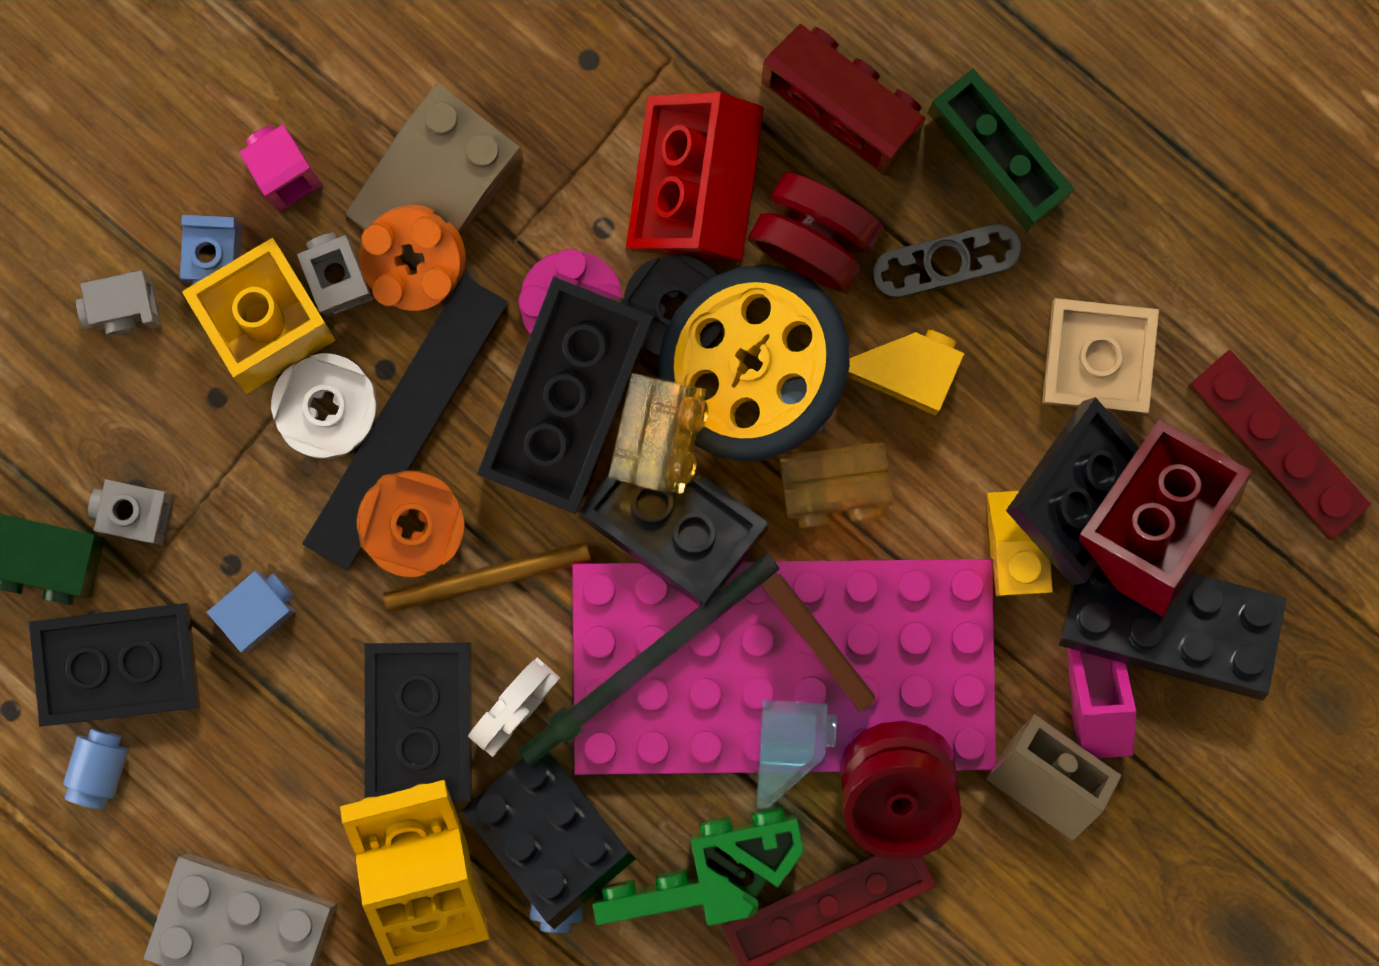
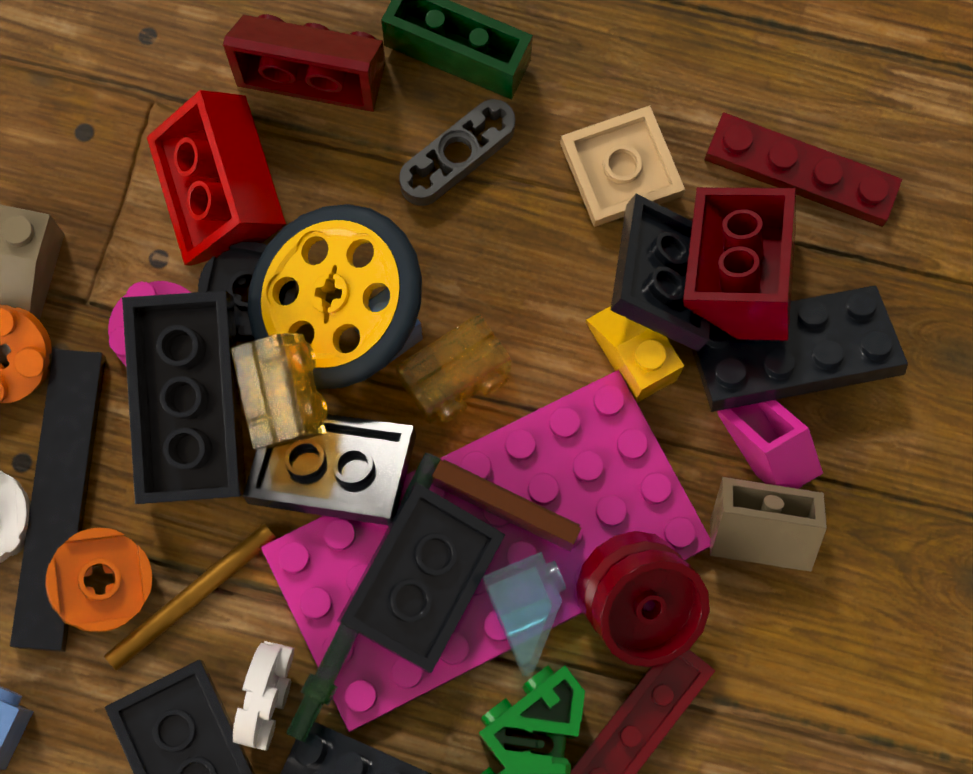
camera: 30 degrees left, 10 degrees down
dark red wheel [748,172,884,294] -> none
yellow slope [847,330,964,416] -> none
none -> black plate [337,483,505,673]

